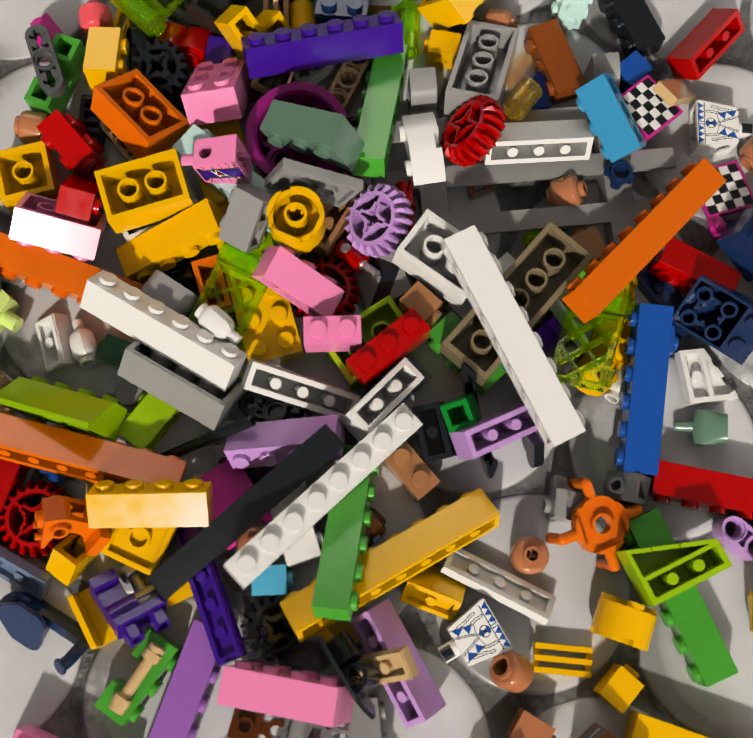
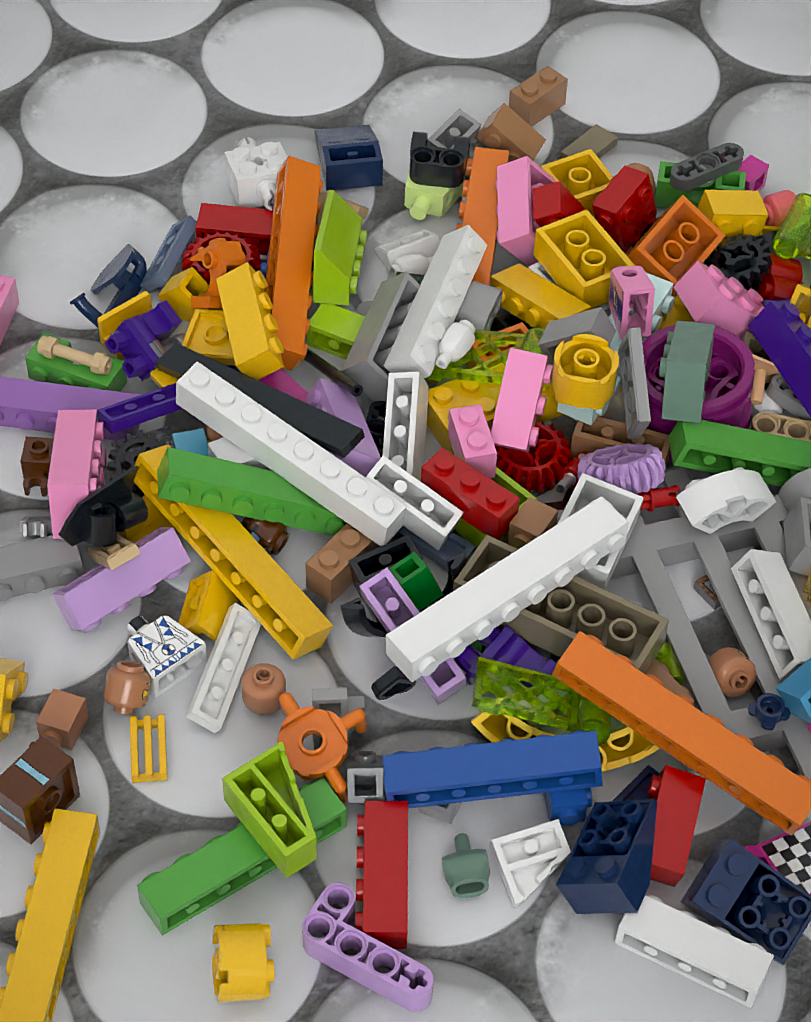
camera: 80 degrees right, 25 degrees down
red gear [440,94,507,167] -> none
yellow brick [589,592,657,652] -> none
yellow brick [593,663,644,714] -> none

